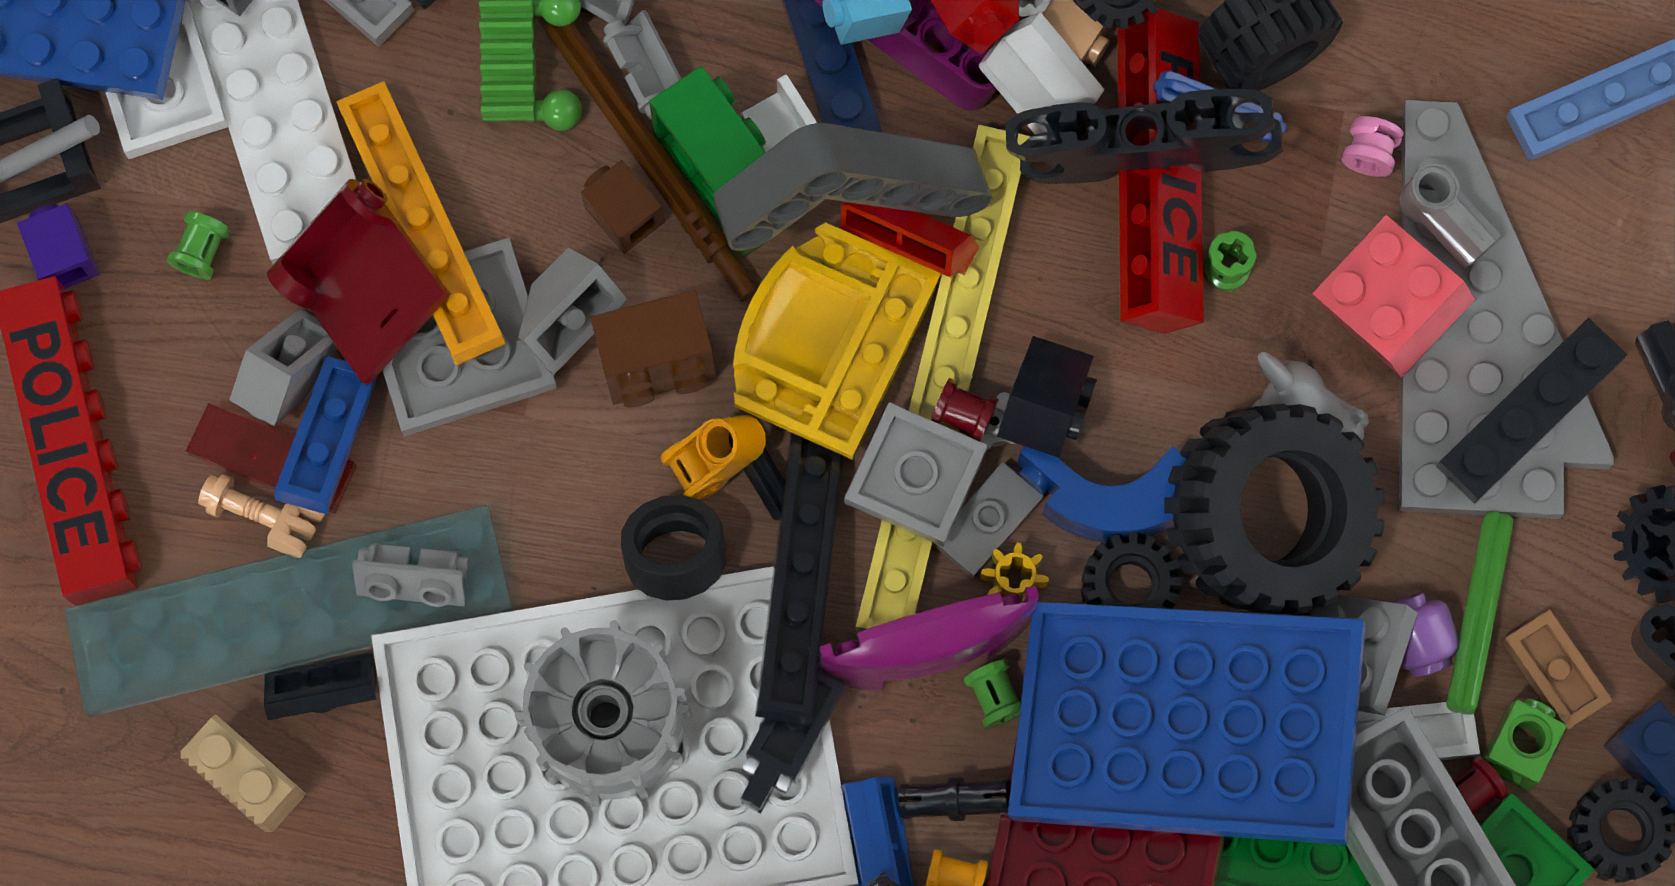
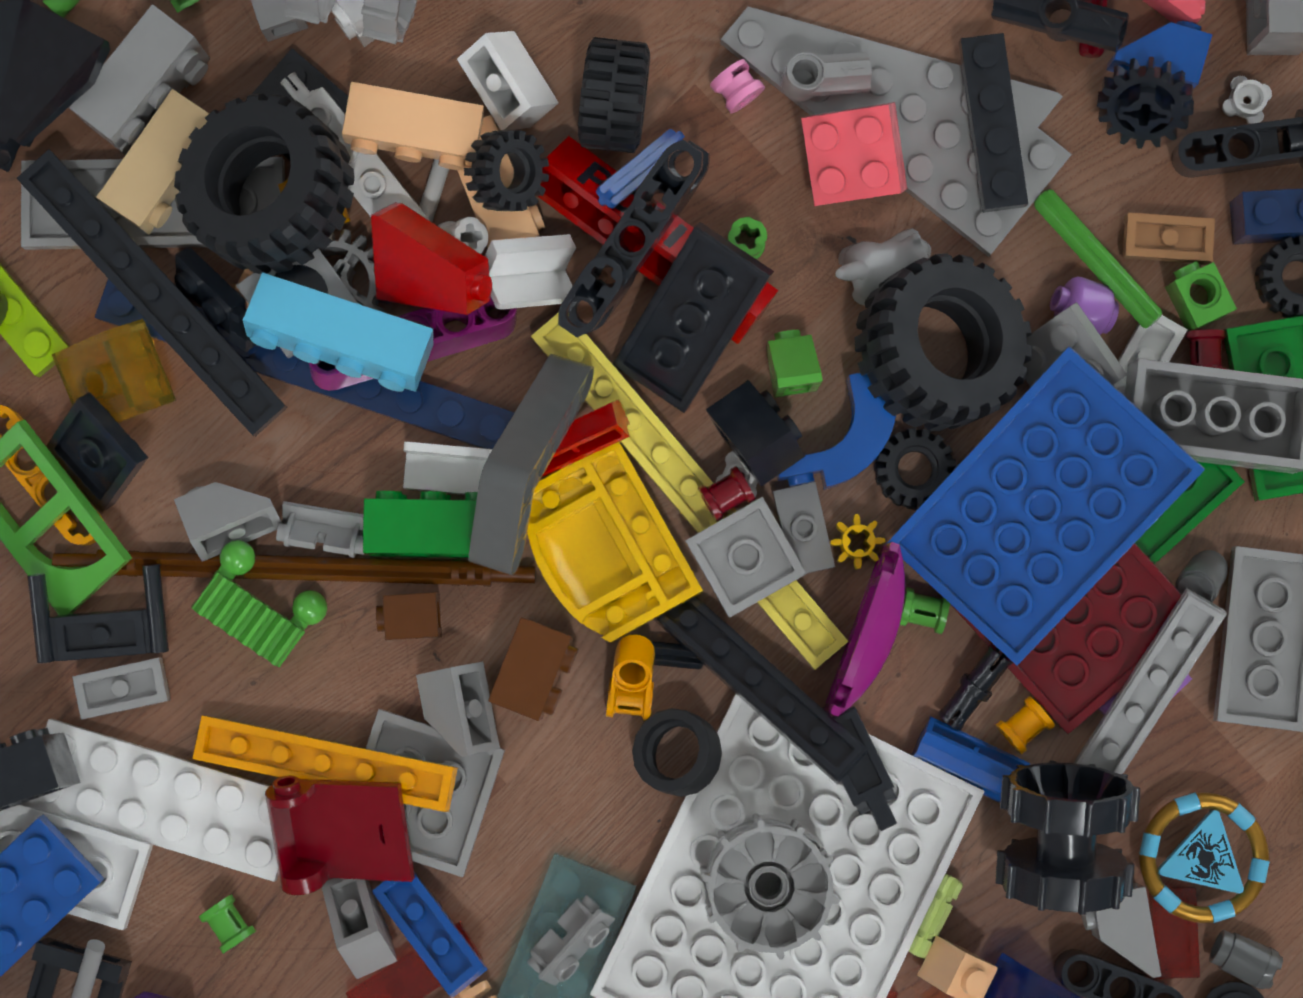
camera: 55 degrees left, 10 degrees up
none -> black tile [612,222,774,413]
none -> bright green slope [766,330,823,398]

